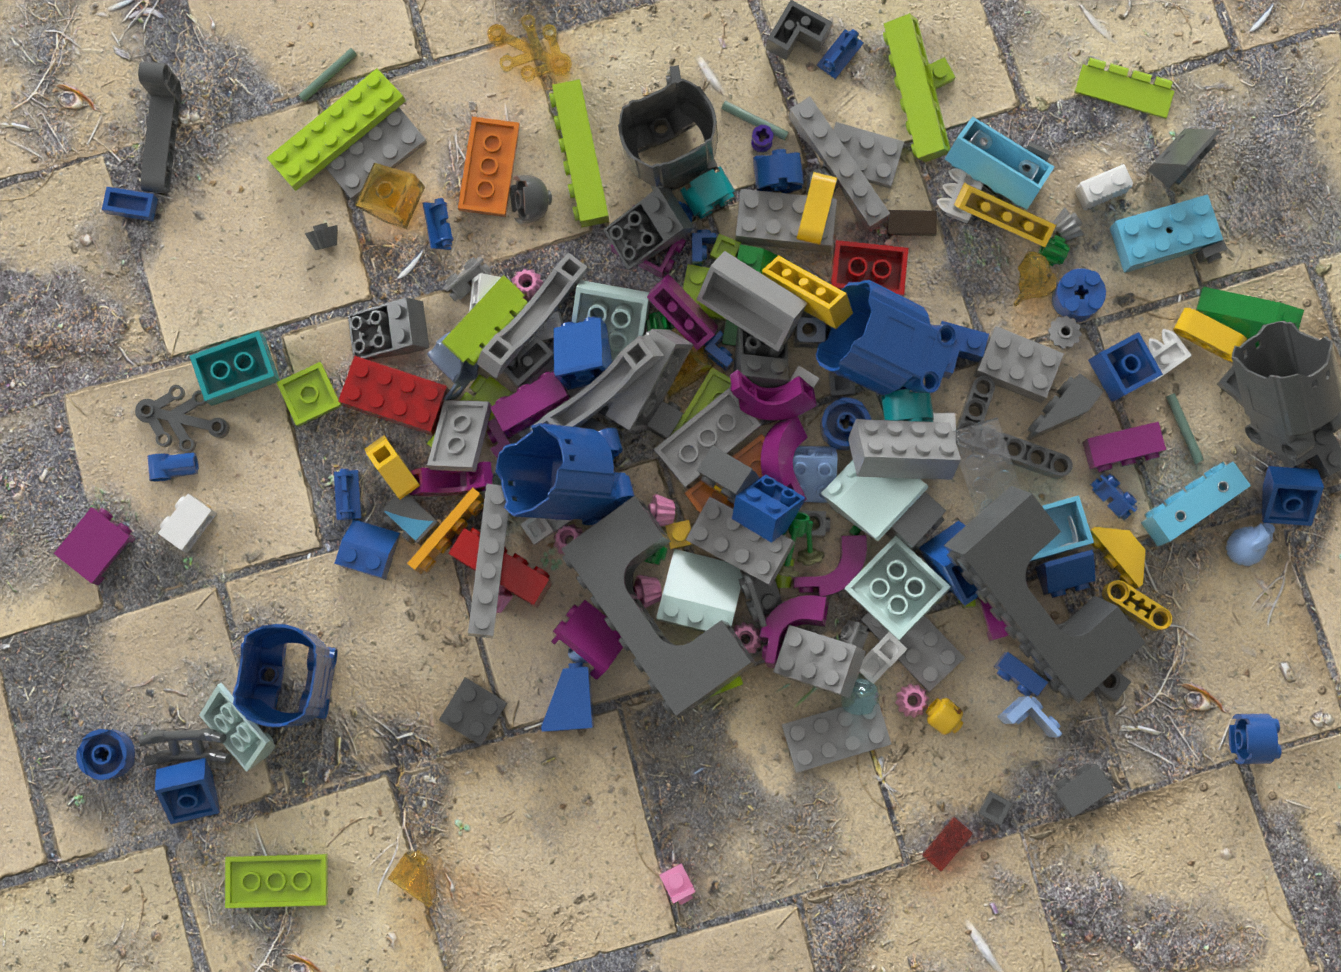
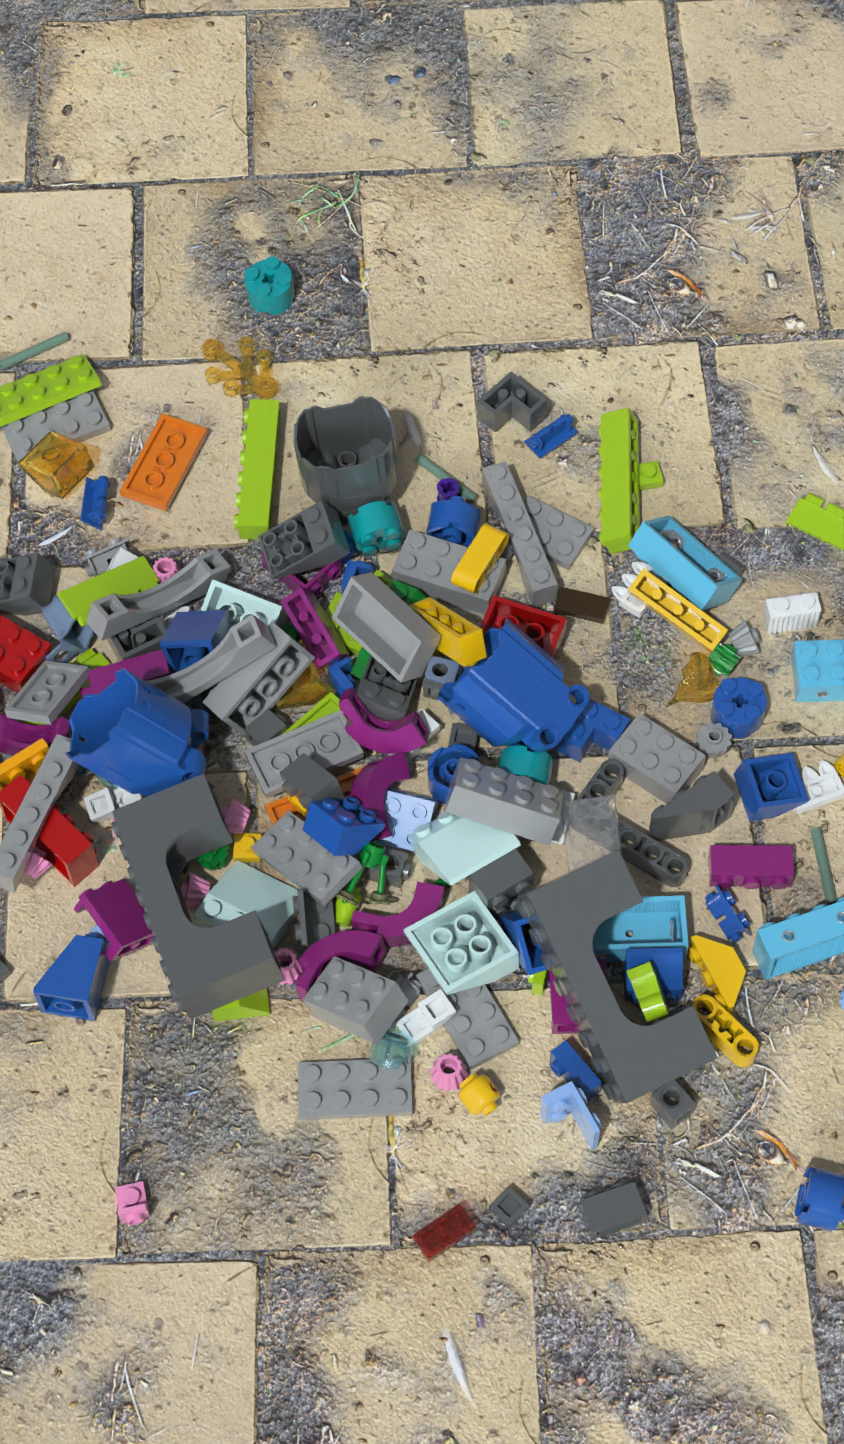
camera: 15 degrees right, 20 degrees down
dark grey cylinder [510,175,552,224] -> none
none -> lime leg [626,962,669,1022]

